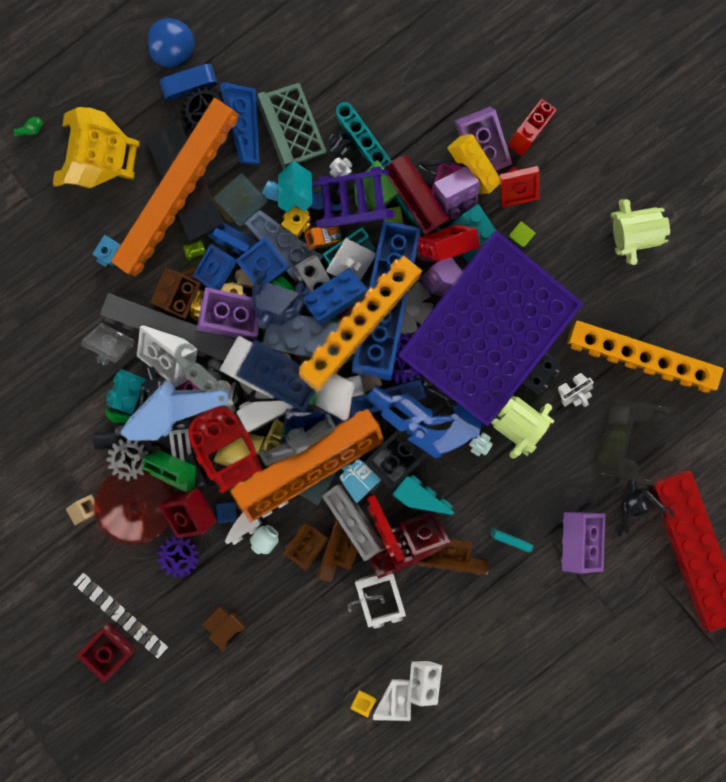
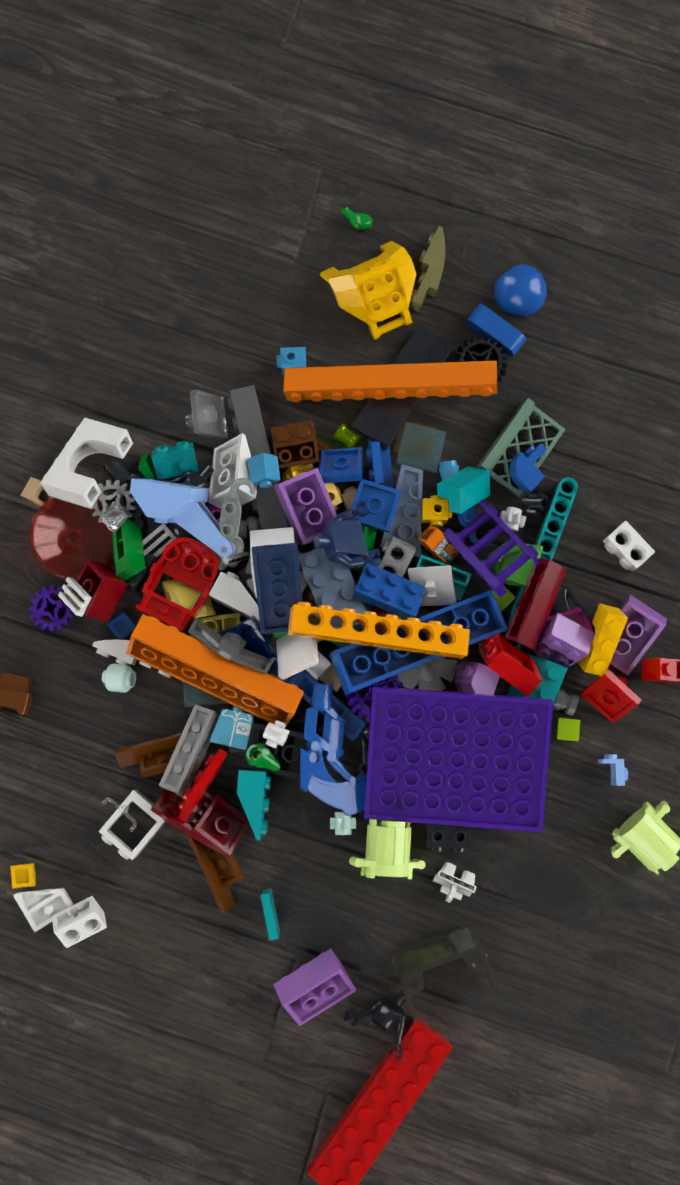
camera: 50 degrees right, 5 degrees down
blue wing [220,82,260,165] -> none
reddish brown bracket [283,523,329,571] -> none
light orange brick [566,320,724,393] -> none
none -> white arch [40,418,133,509]
none -> white tile [58,577,92,617]
none -> clear tile [99,501,129,533]
none -> green animal [246,743,280,771]
none -> dark azure brick [247,453,280,488]
none -> white gear [263,720,290,748]
none -> olive slope [410,226,445,312]
none -> blue brick [509,443,547,494]
none -> dark grey wheel [553,689,579,716]
none -> light blue bracket [598,754,628,786]
none -> white brick [603,521,655,572]

